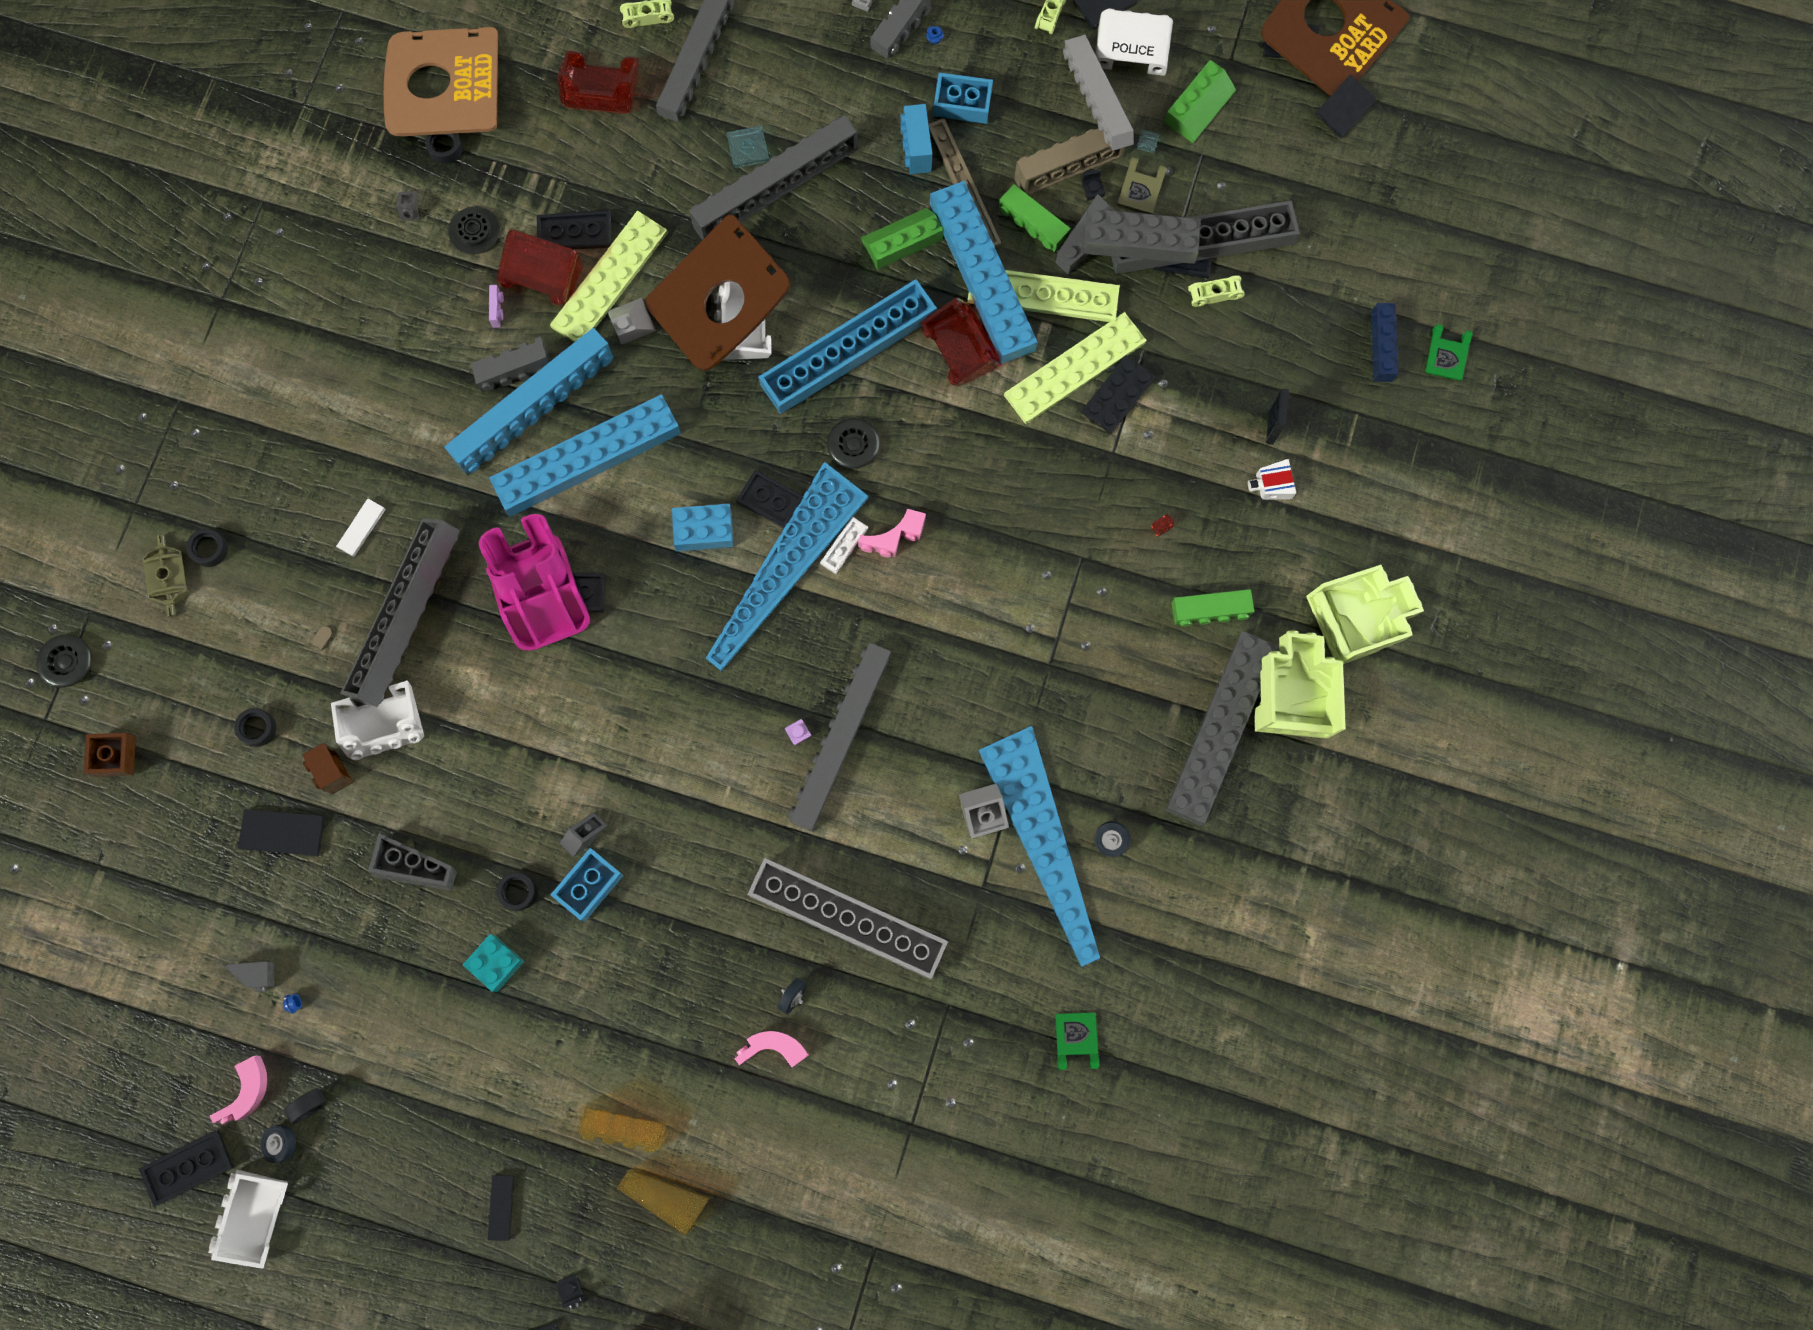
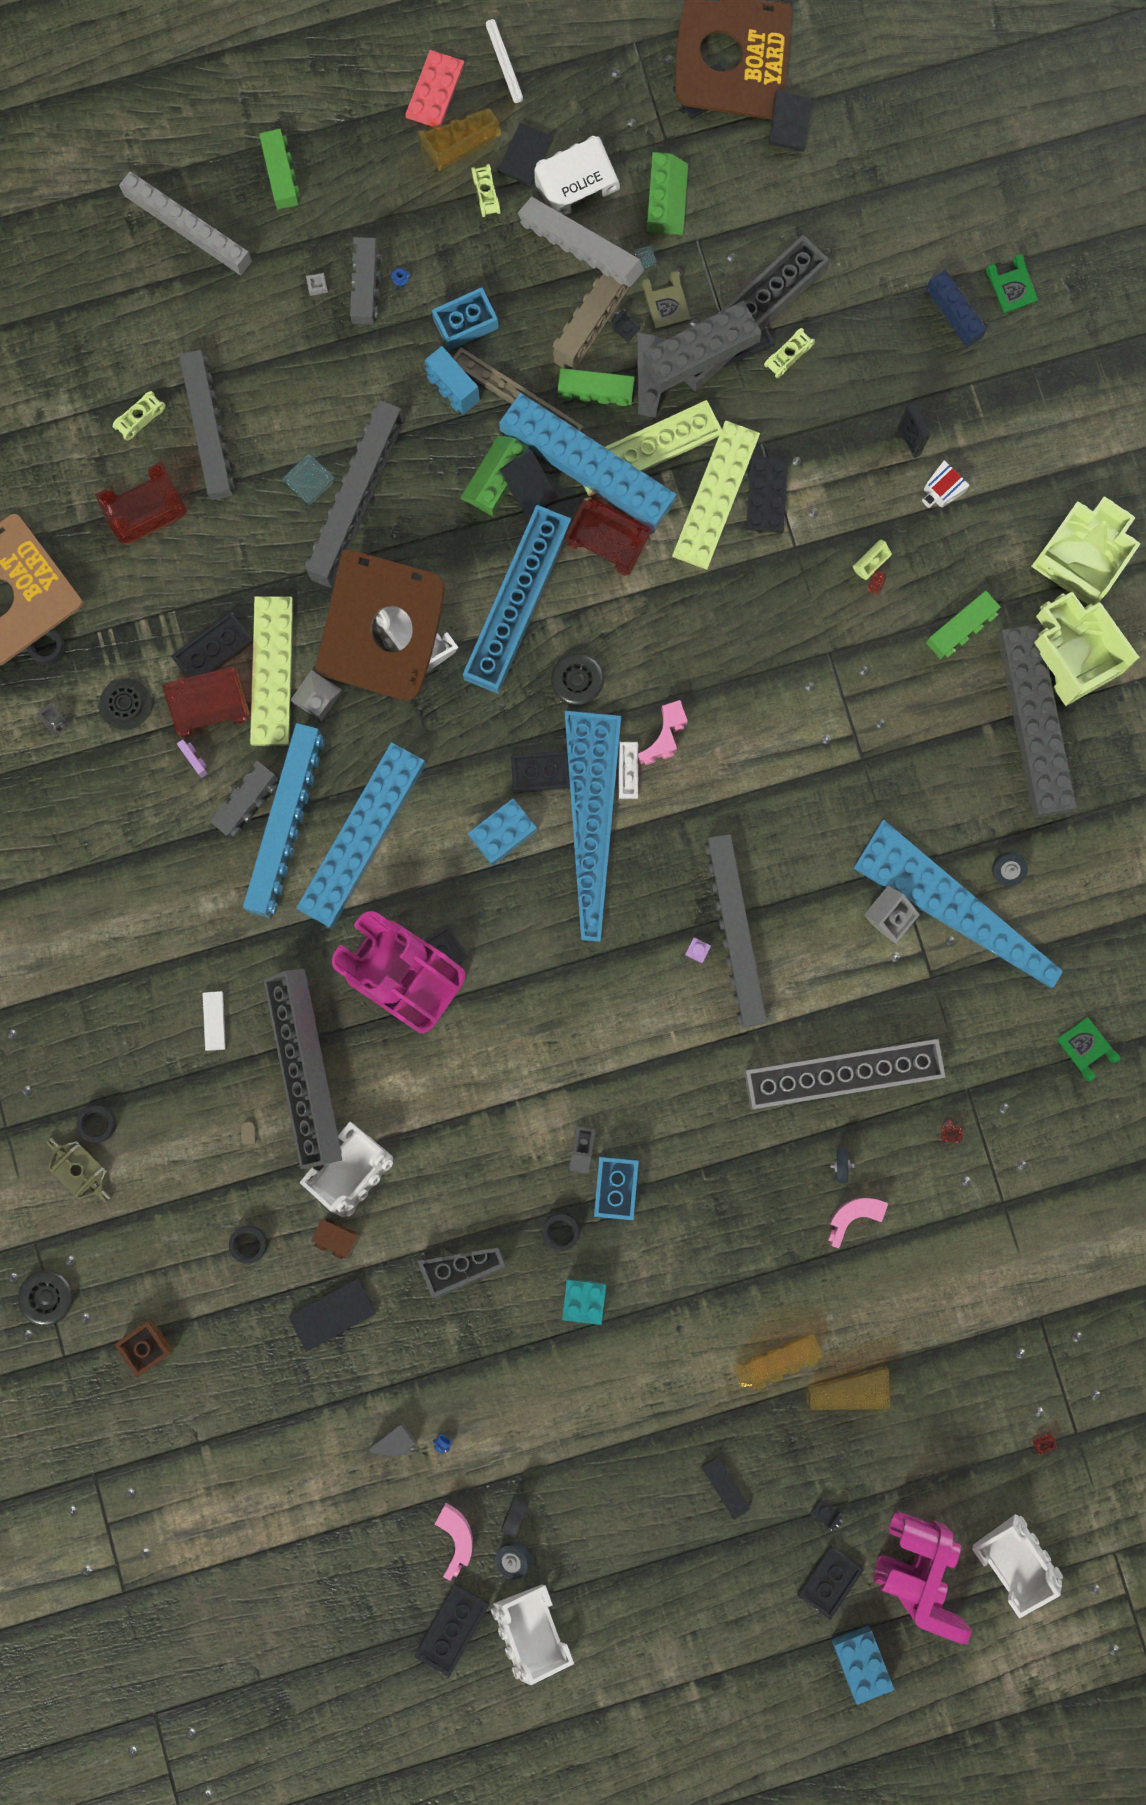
camera: 30 degrees left, 5 degrees up
none -> black tile [499,449,558,518]
none -> yellowish green brick [853,540,892,580]
none -> clear red piece [940,1125,963,1143]

